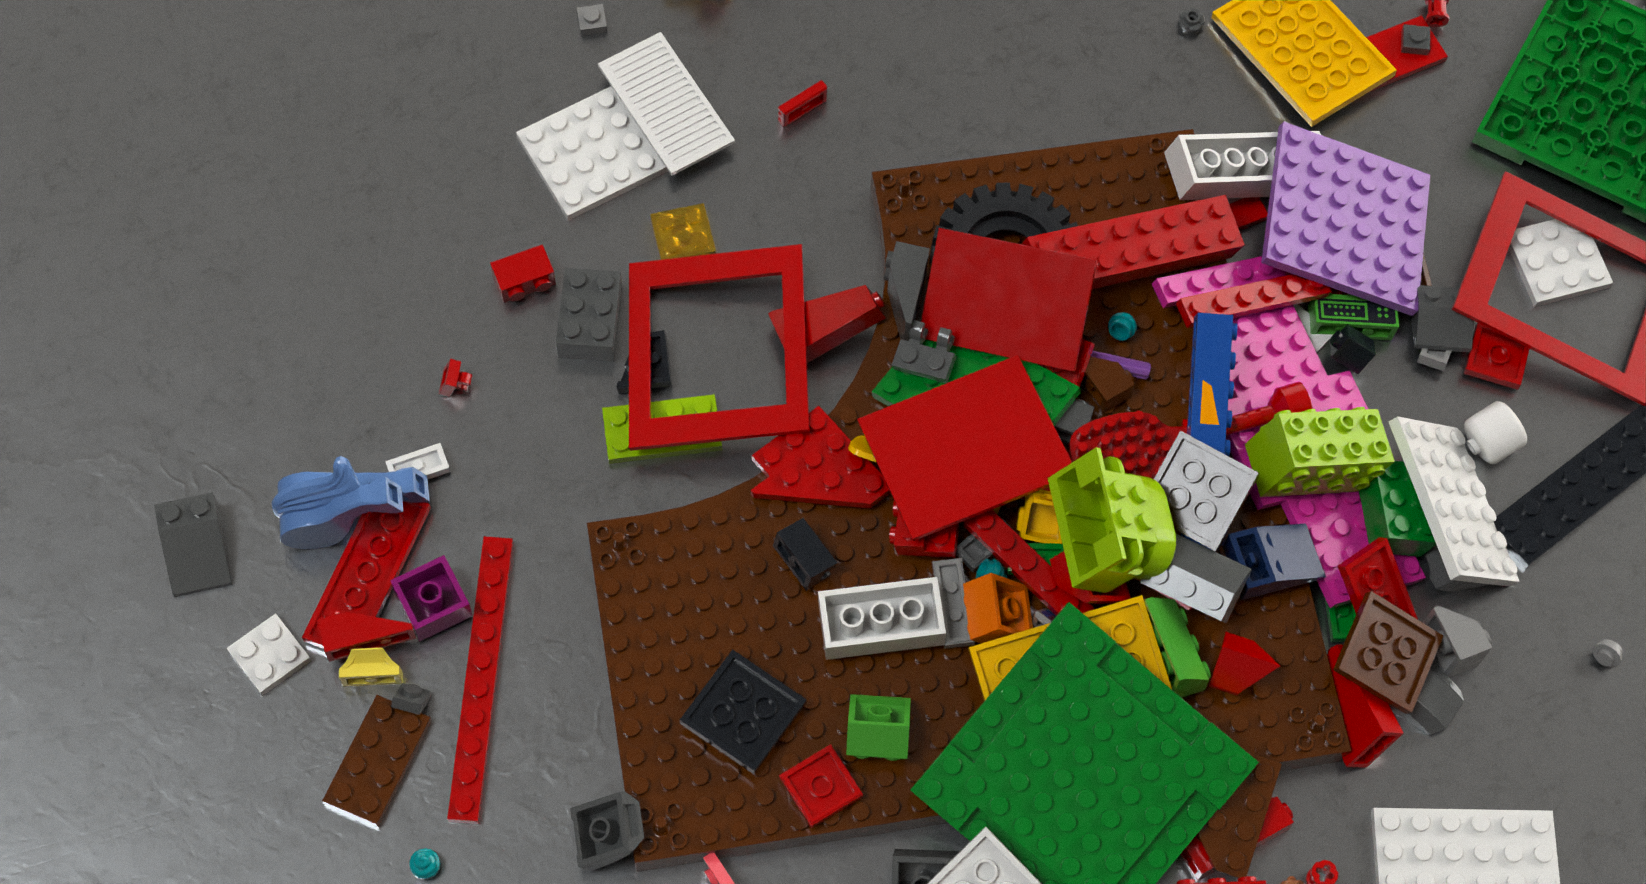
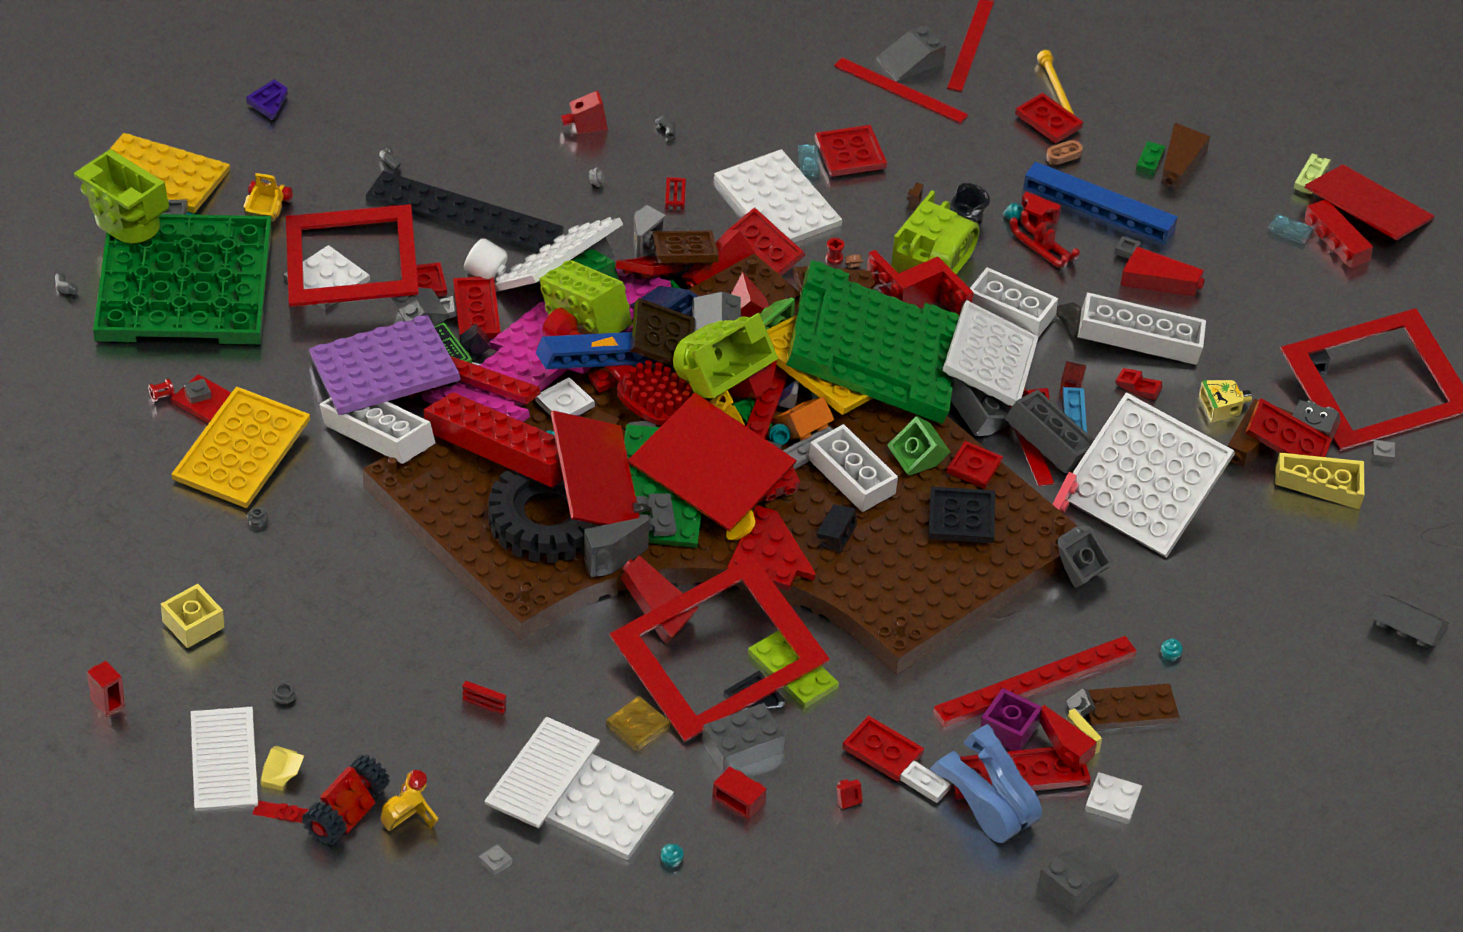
camera: 120 degrees left, 20 degrees down
none -> red plate [453,276,501,341]
none -> white plate [535,378,595,415]
none -> teal plate [660,843,684,867]
none -> red tile [665,177,686,210]
none -> red tile [729,207,806,276]
none -> red plate [842,715,924,782]

